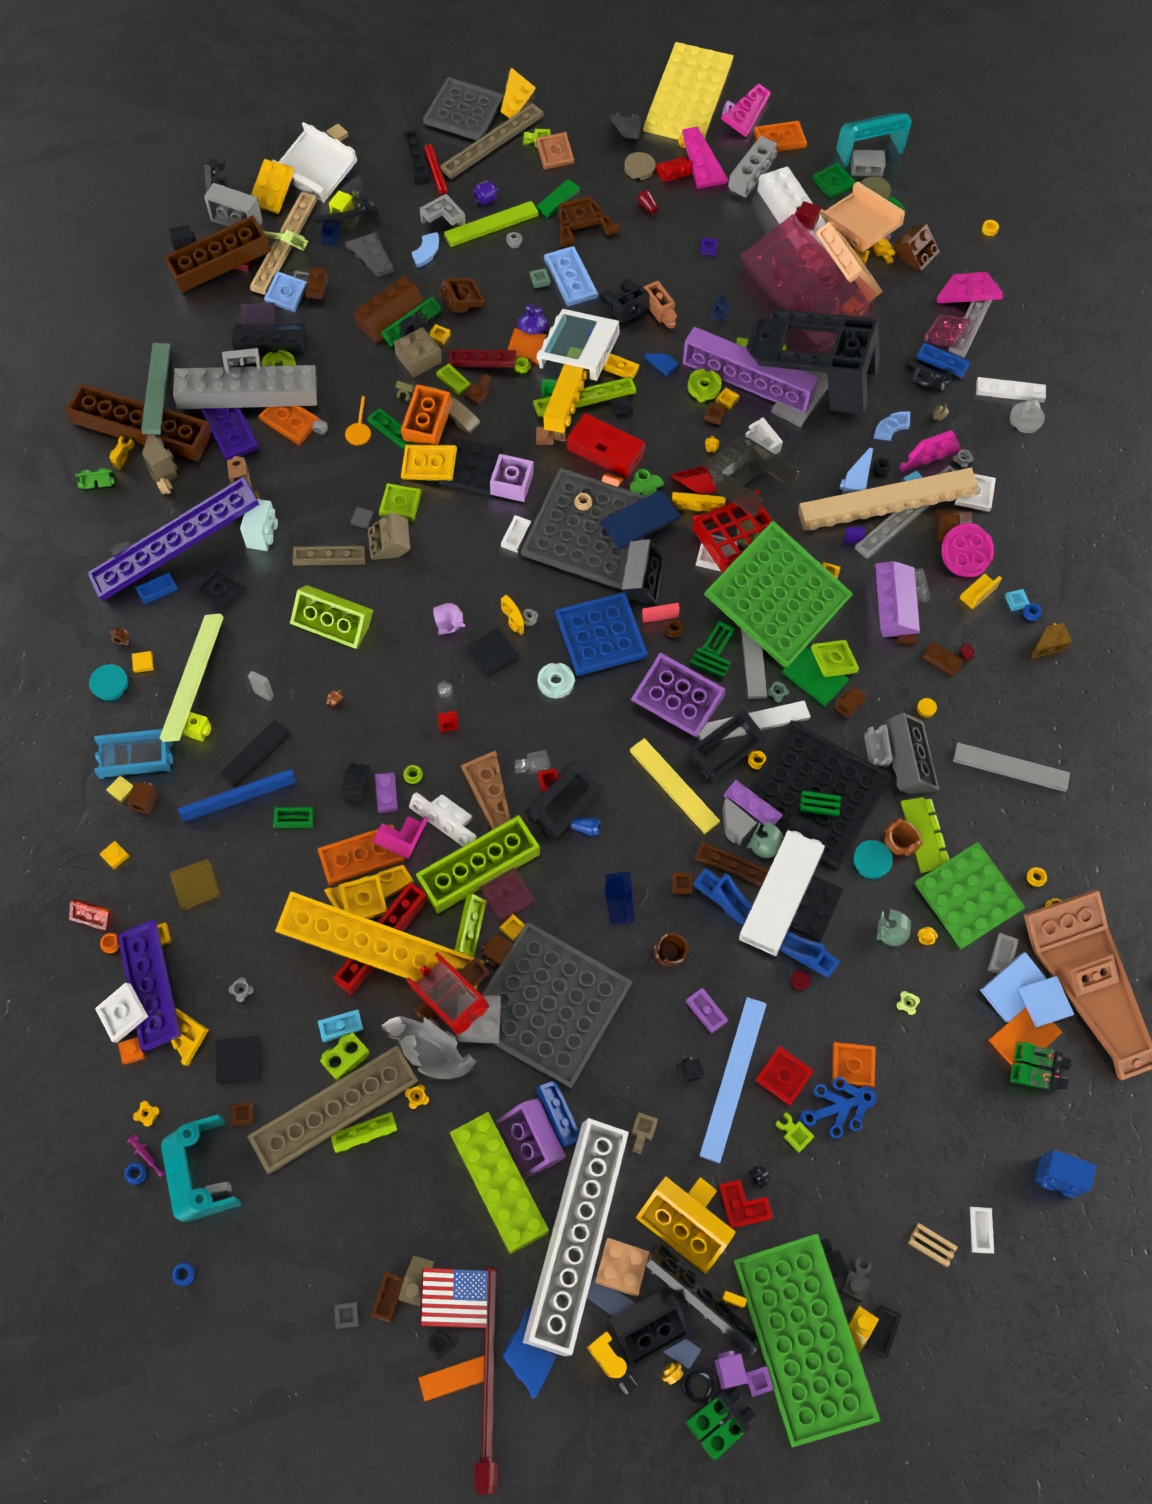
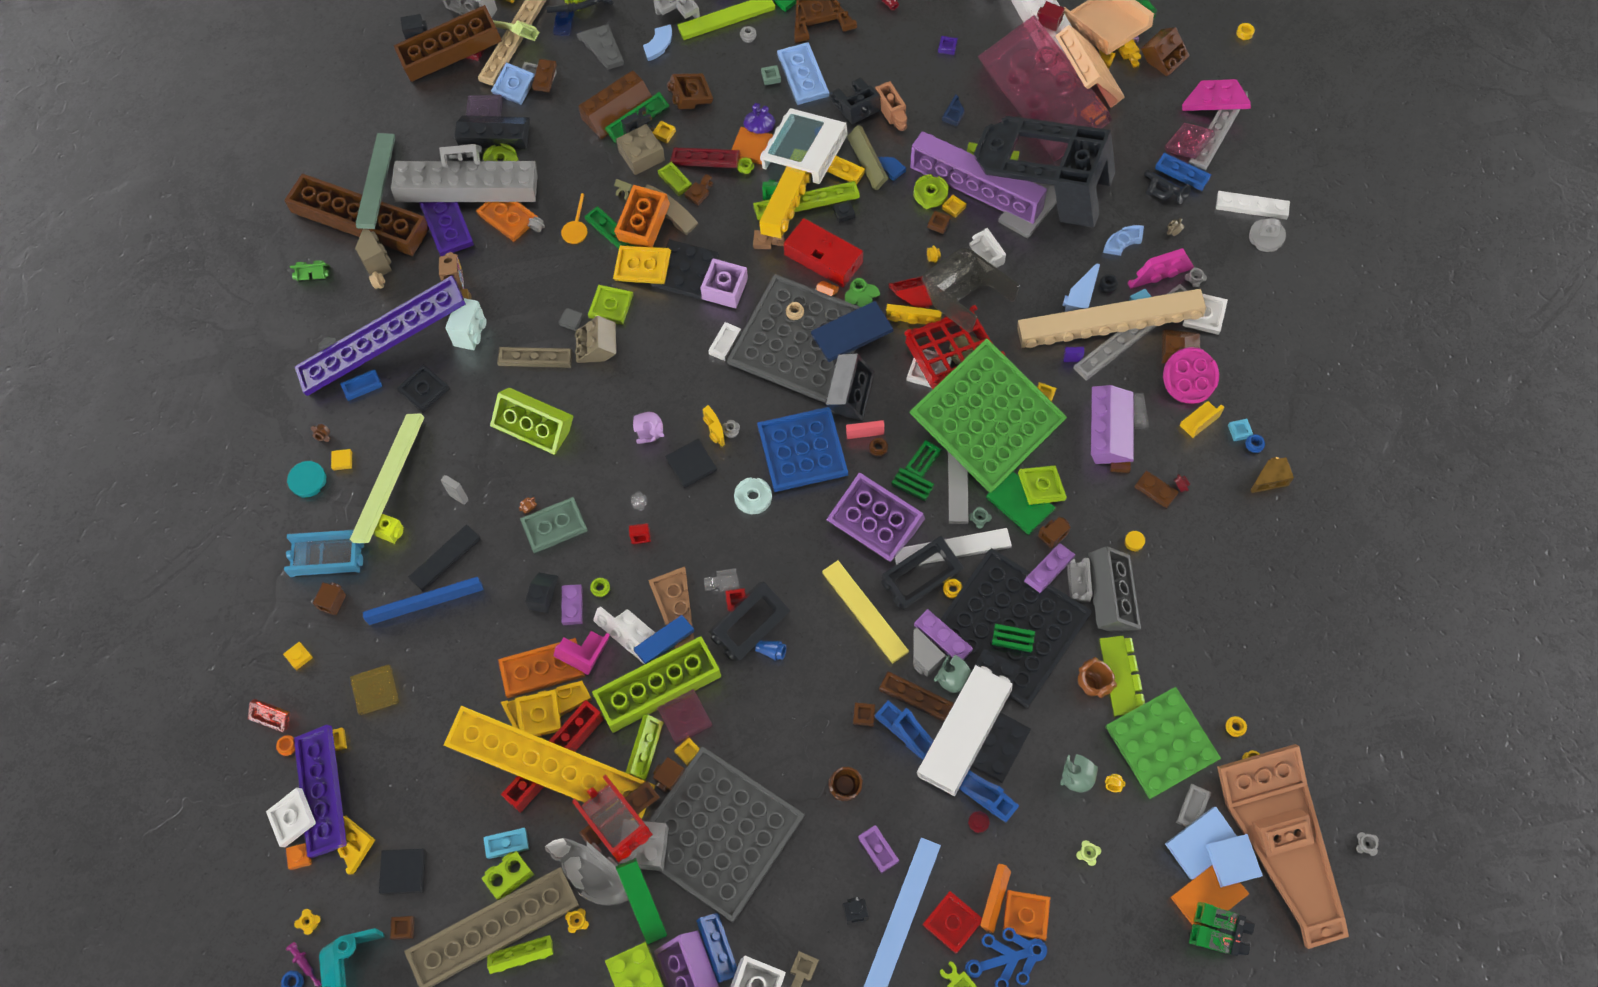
camera: 10 degrees right, 0 degrees up
light yellow tile [106,776,133,803] -> none
yellow plate [109,436,135,470] -> none
light grey plate [229,977,254,1002] -> none
green tile [273,807,314,828] -> none
clear blue panel [604,871,635,925] -> none
teal tile [853,840,893,879] -> none
light grey tile [952,742,1070,792] -> none
none -> sand green tile [520,497,588,553]
none -> green tile [616,858,667,944]
none -> blue tile [634,615,694,664]
none -> olive tile [847,125,889,190]
none -> orange tile [980,864,1011,934]
none -> medium lavender plate [1025,543,1075,593]

